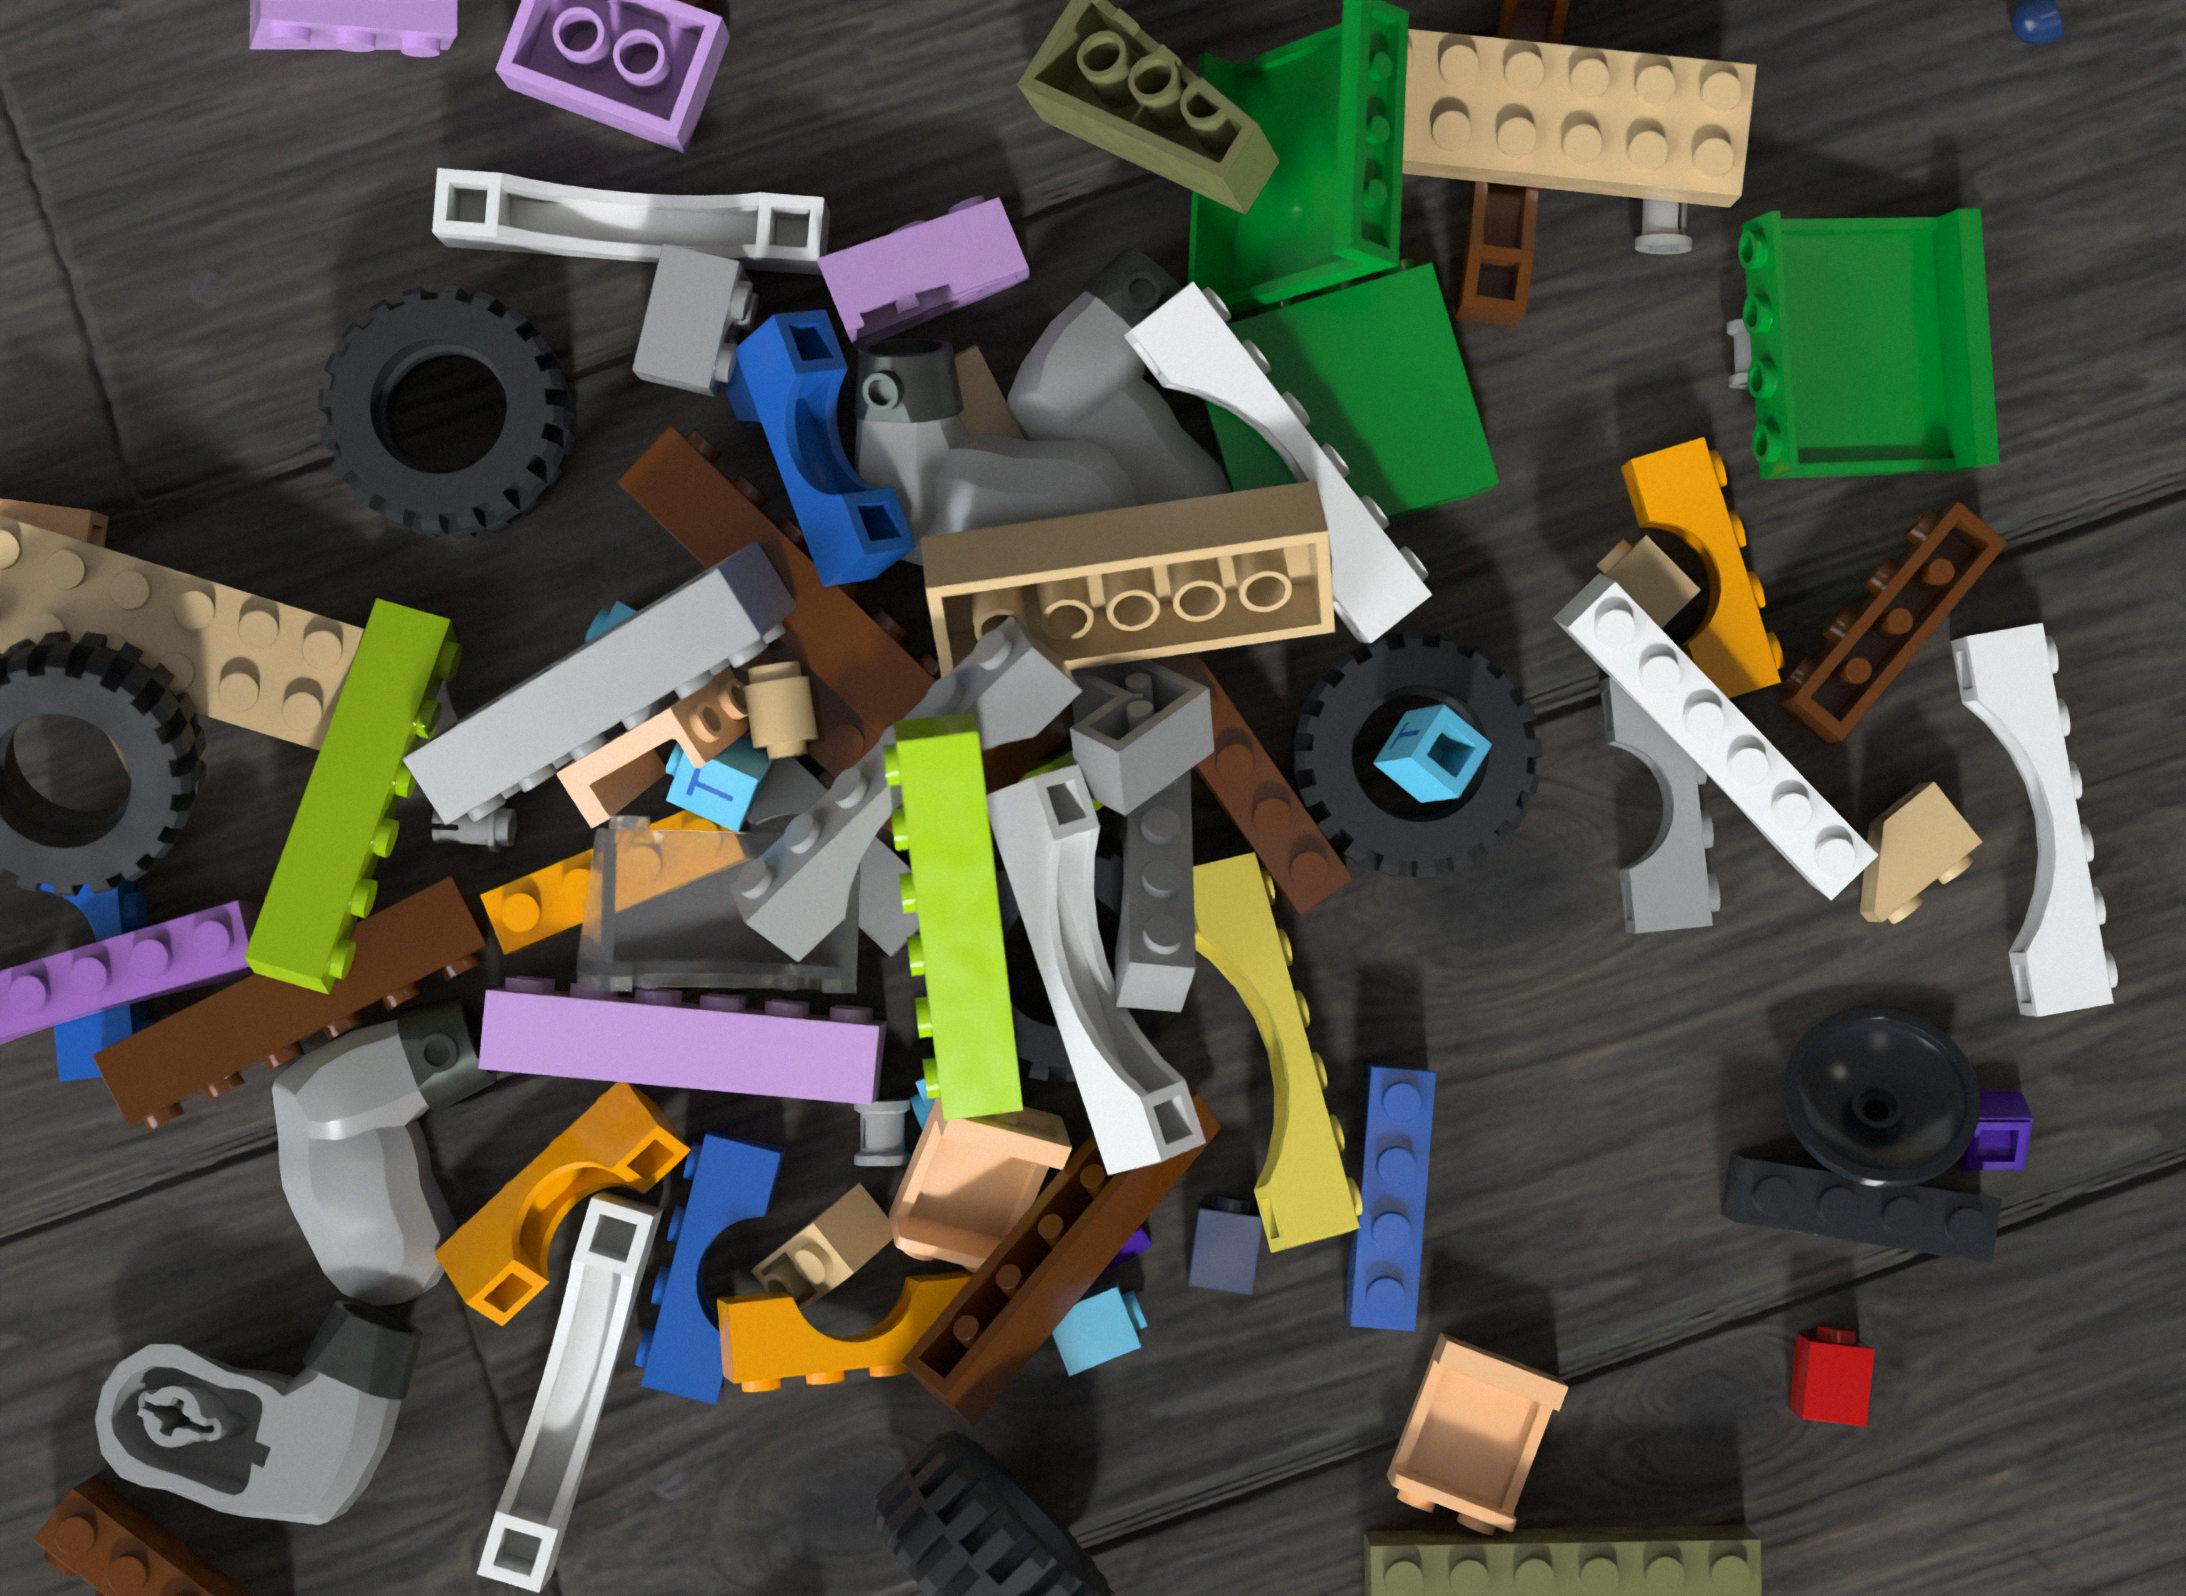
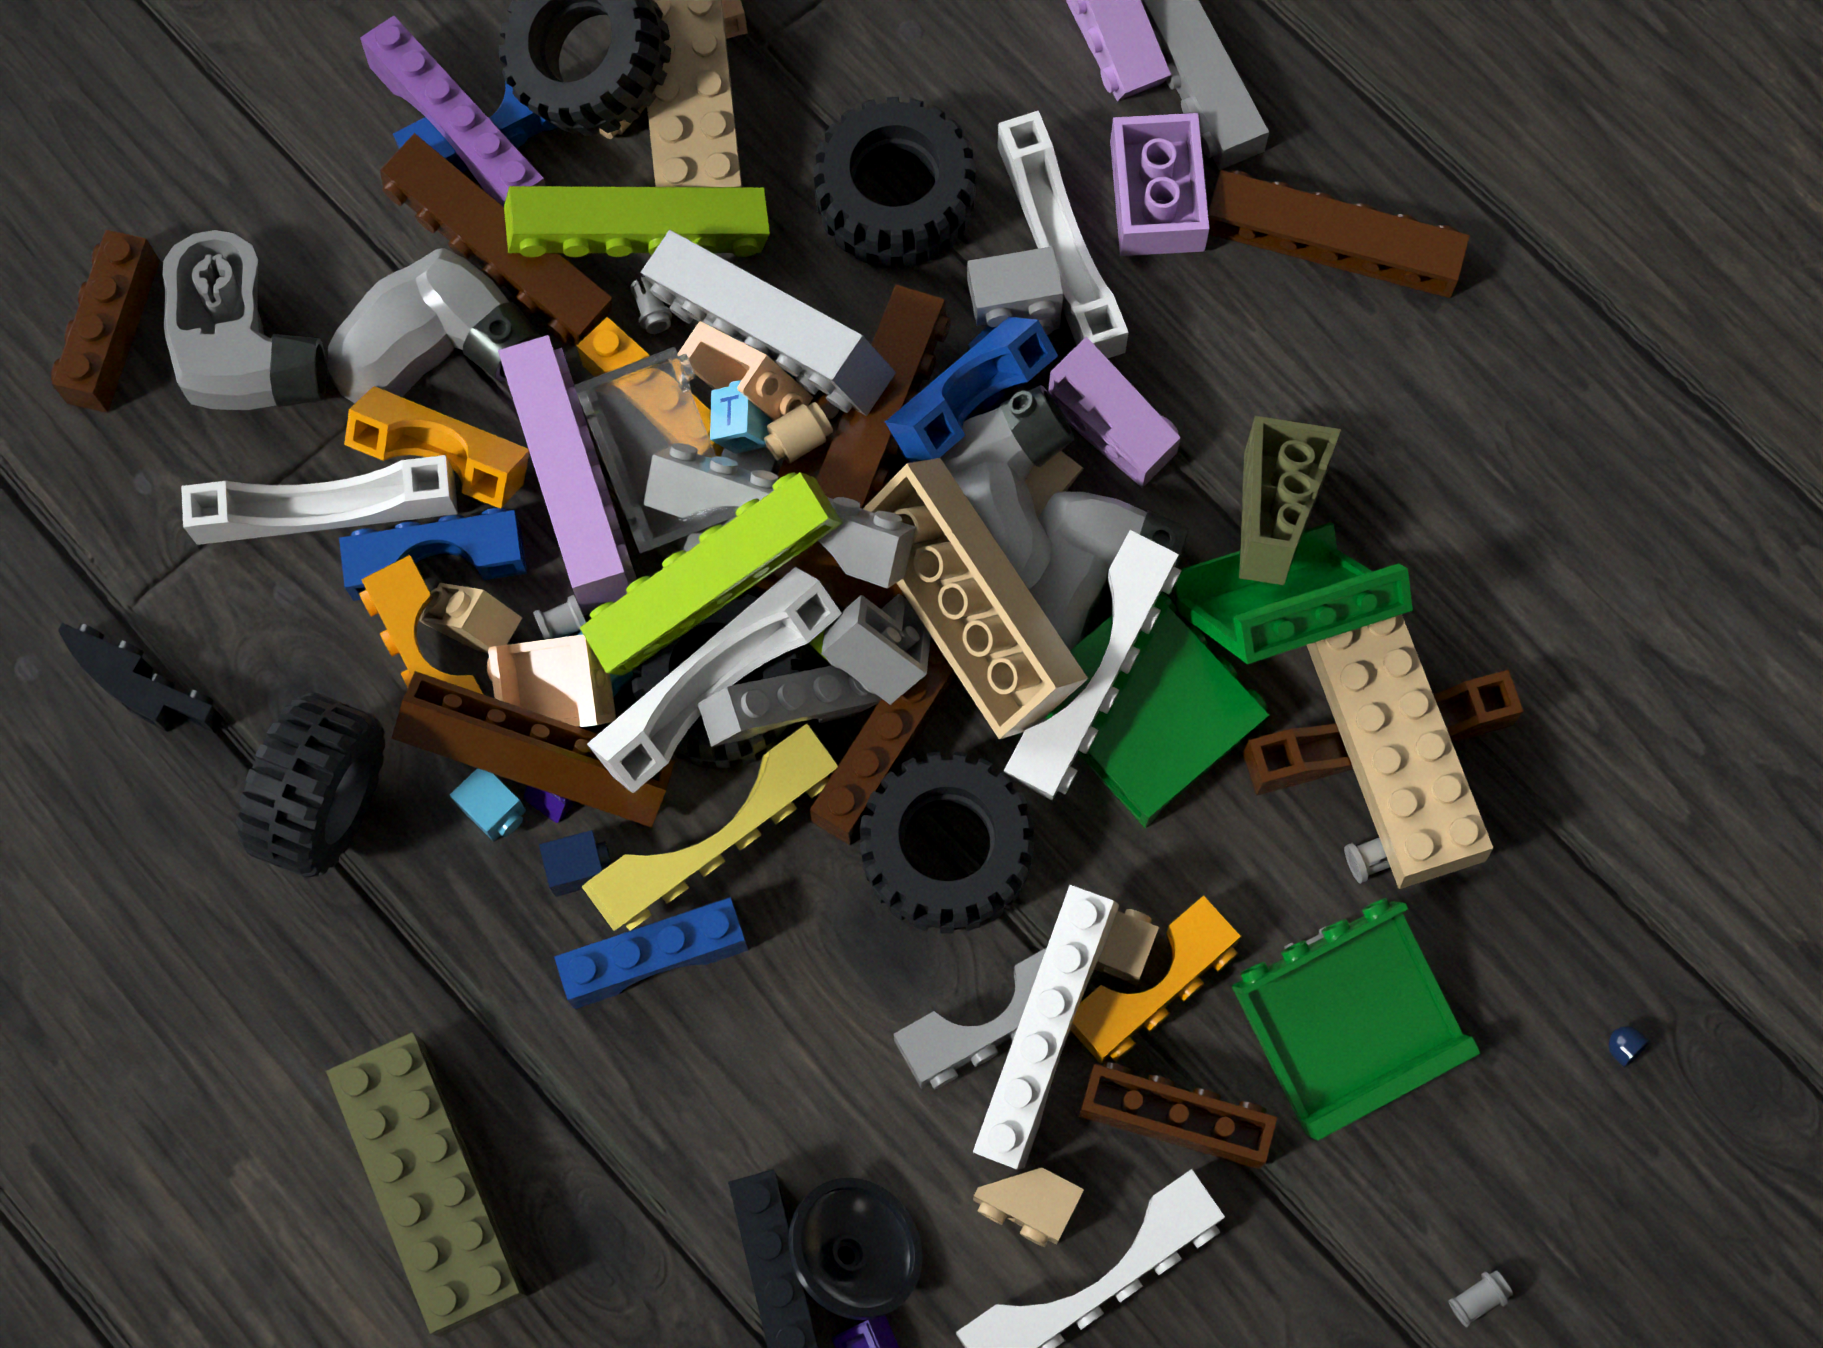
camera: 70 degrees right, 15 degrees down
medium azure brick [1373,704,1492,803] -> none
light nougat panel [1387,1332,1568,1535] -> none
red brick [1789,1325,1875,1427] -> none

